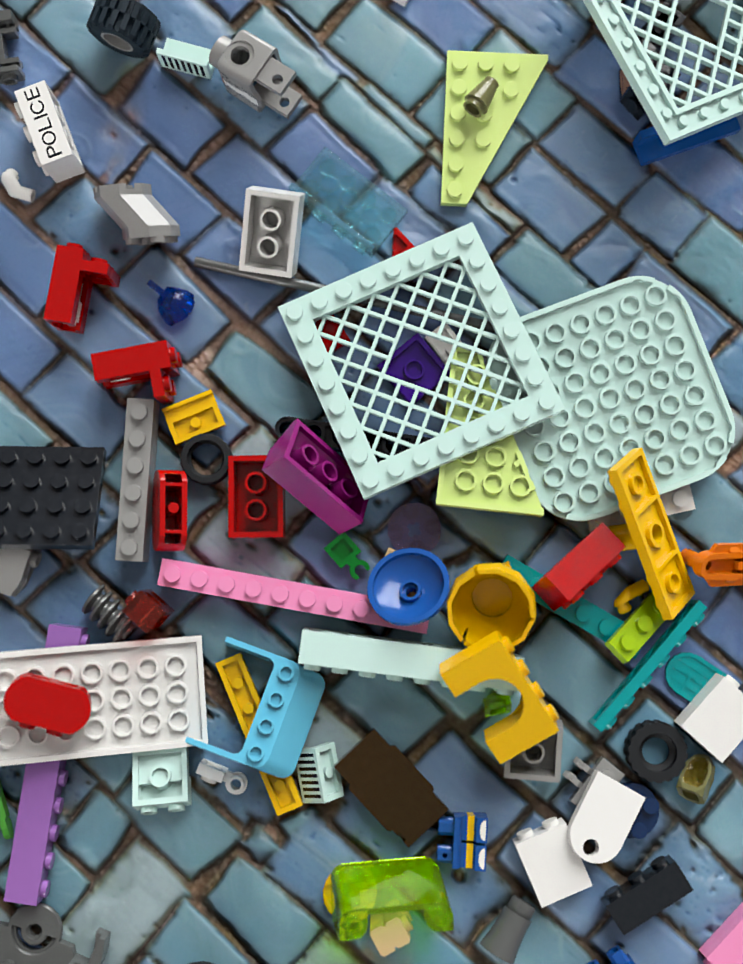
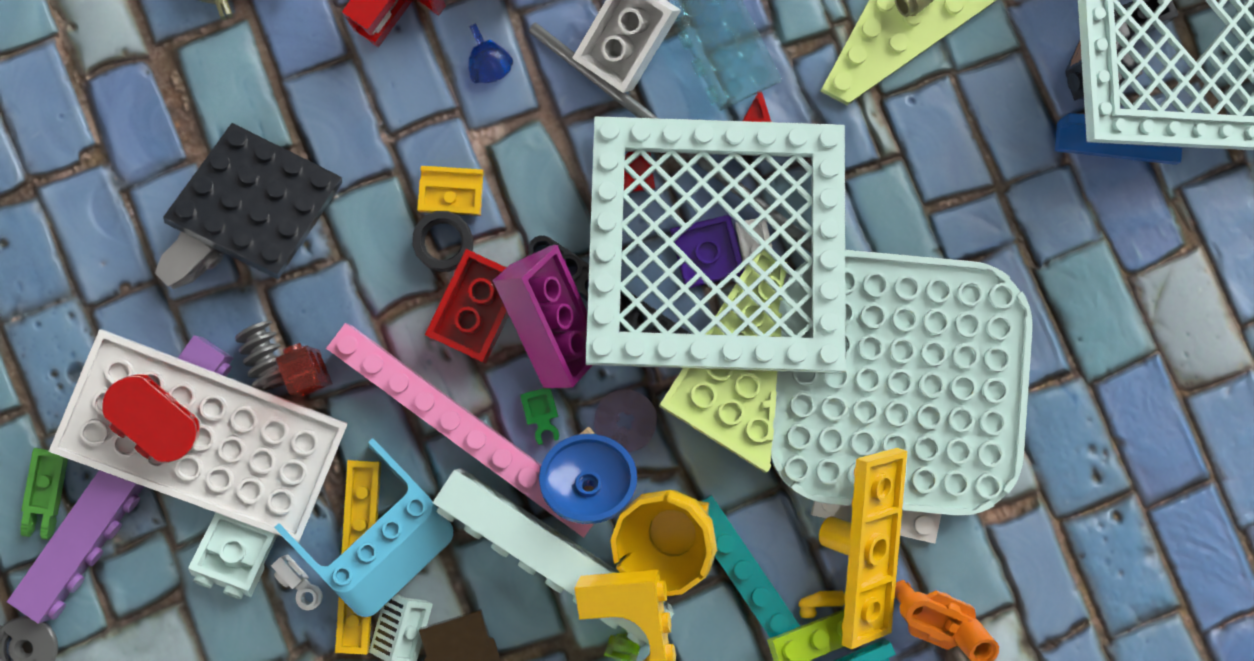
camera: 20 degrees right, 0 degrees up
red brick [90,340,183,405] -> none
light grey brick [115,398,160,562] -> none
red brick [152,470,187,551] -> none
red brick [531,522,626,611] -> none

